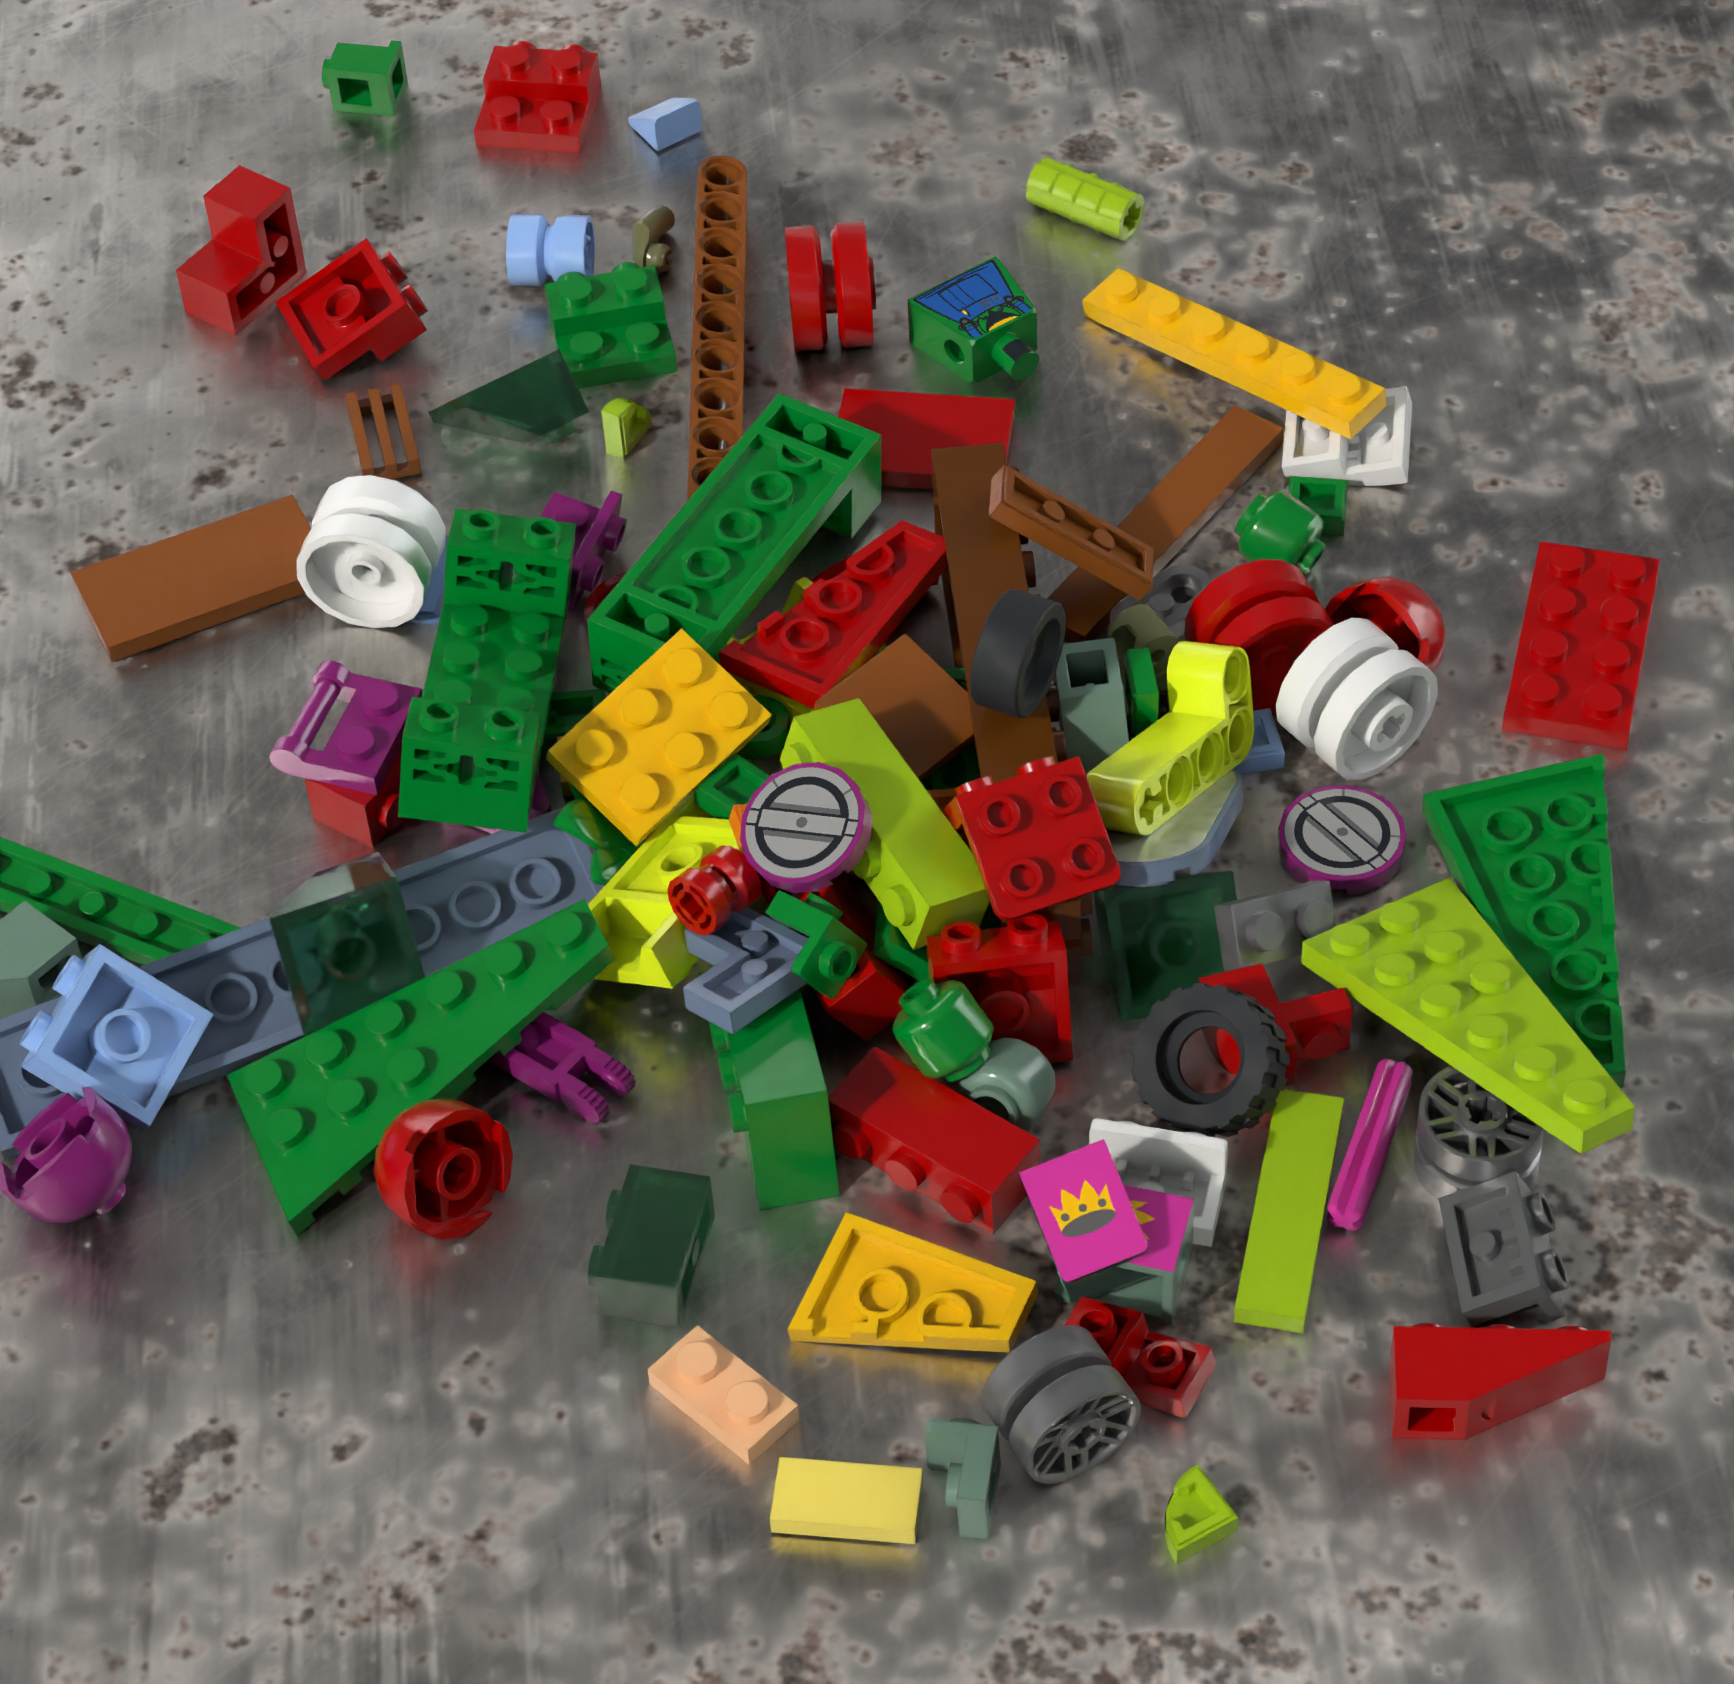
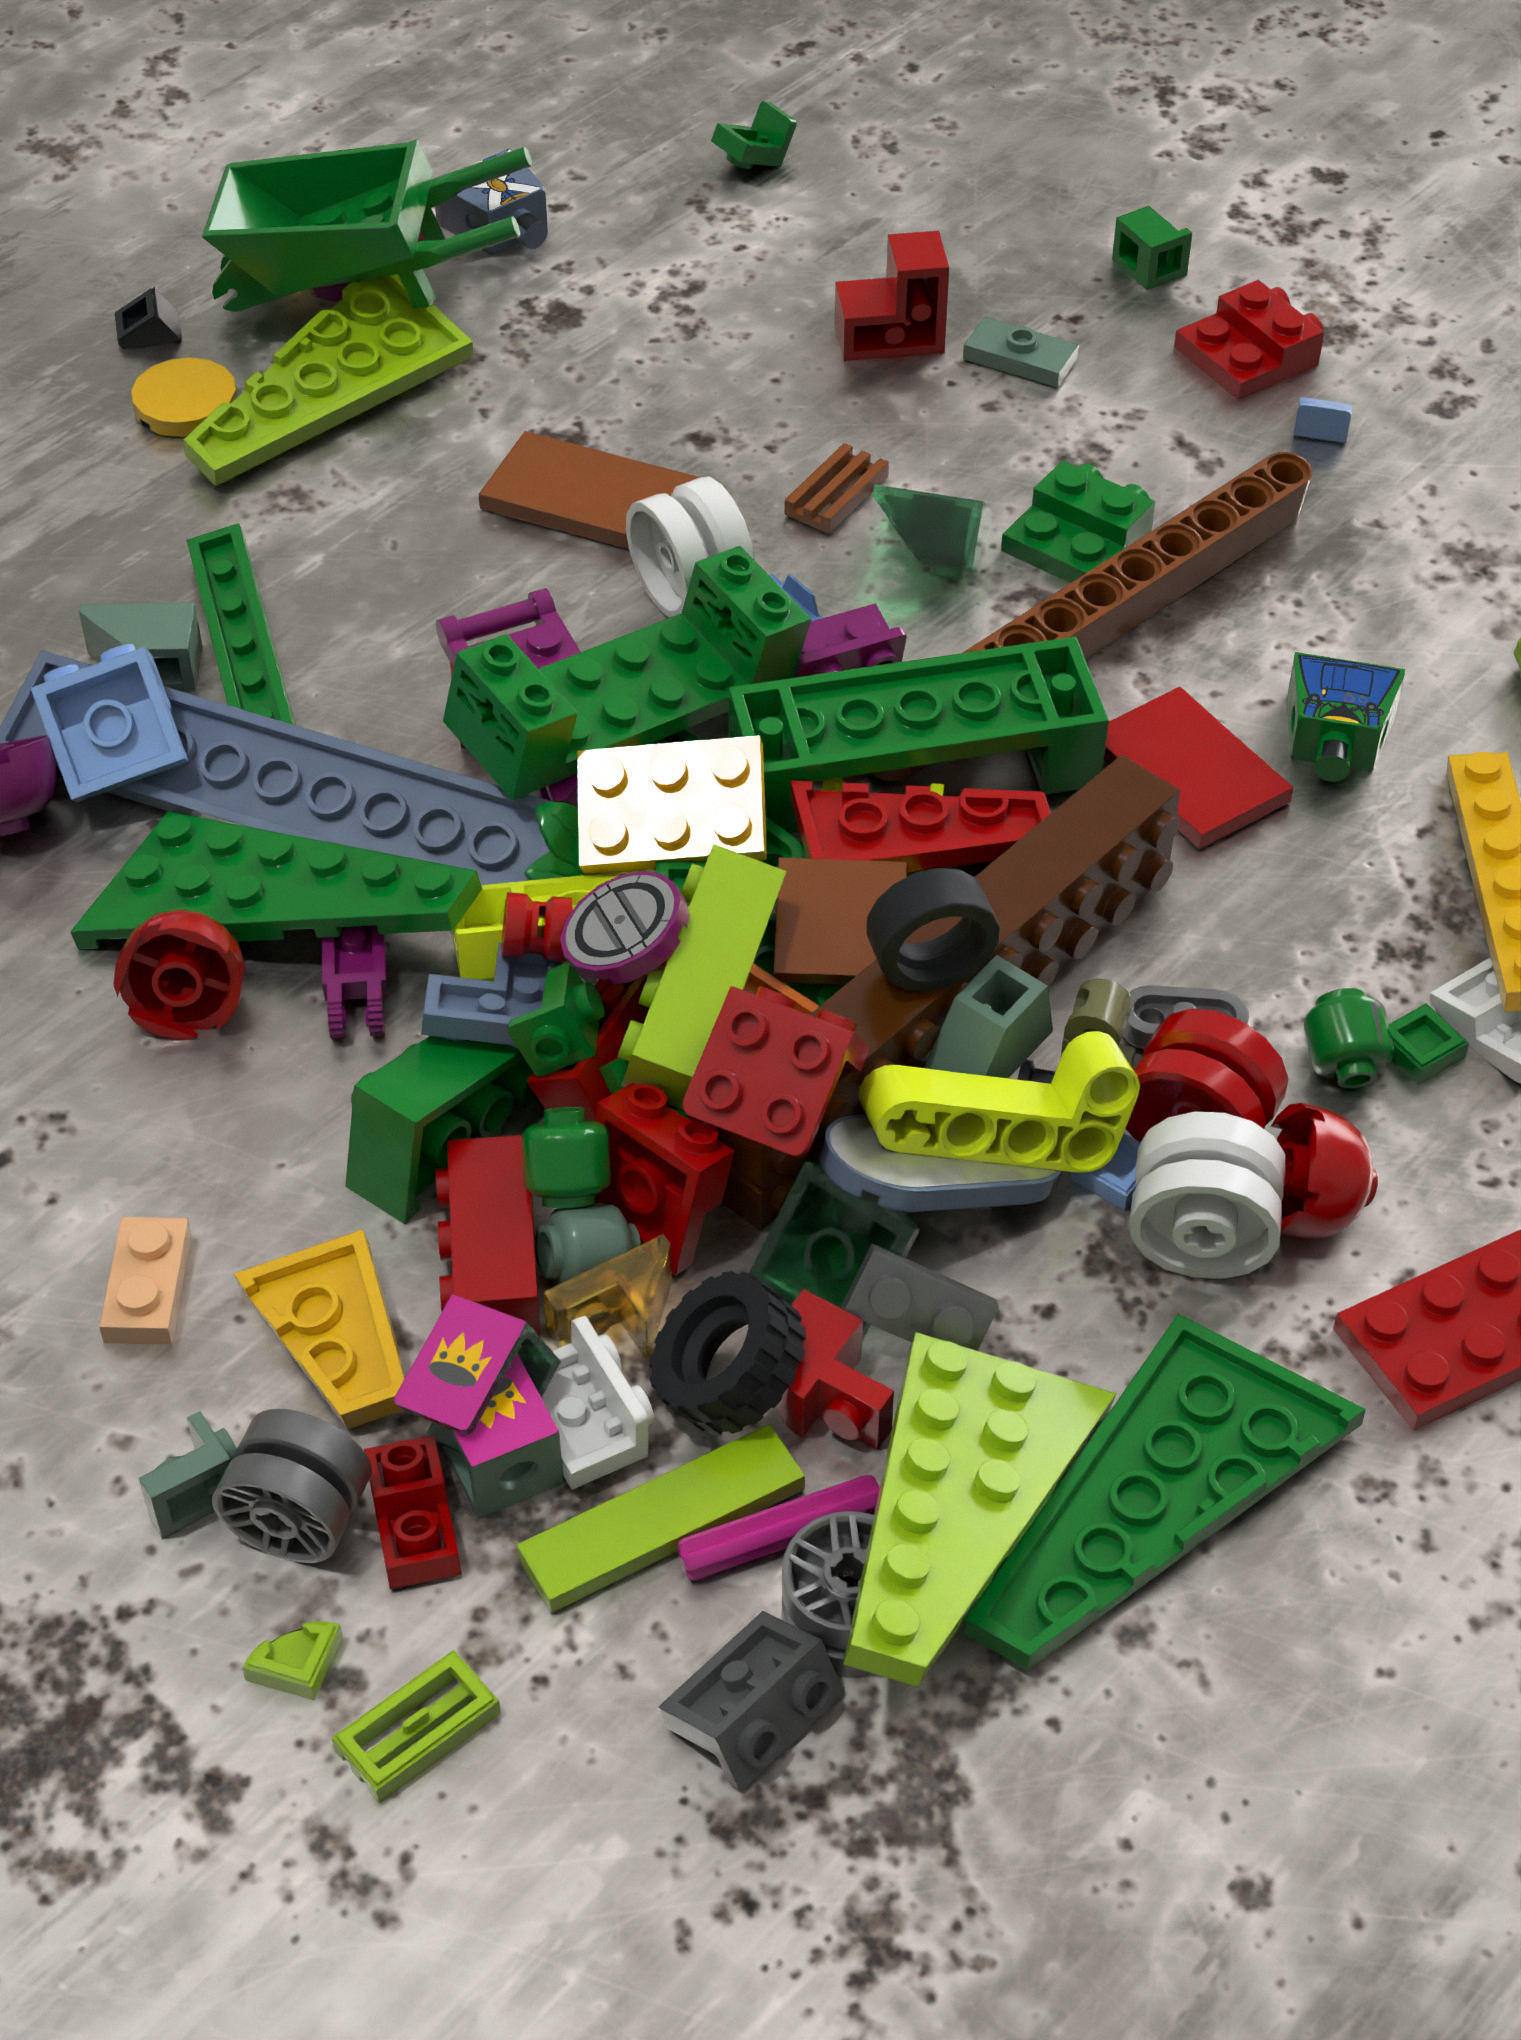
camera: 45 degrees right, 0 degrees up
clear green slope [267,852,425,1036] -> none
red plate [275,238,428,381] -> none
light blue wheel [506,214,595,287] -> none
clear green brick [587,1164,715,1329] -> none
lime tile [601,397,653,459] -> none
olive arm [632,205,675,274] -> none
light yellow tile [770,1457,923,1544] -> none
red wheel [785,221,876,352] -> none
dark orange tile [989,465,1154,600] -> none
dark orange tile [1047,405,1283,643] -> none
green tile [1123,647,1159,737] -> none
tile [1278,785,1407,895] -> none
red slope [1389,1323,1612,1440] -> none
none -> lime tile [332,1650,501,1803]
none -> clear yellow slope [543,1234,672,1358]
none -> sand green plate [963,317,1079,388]

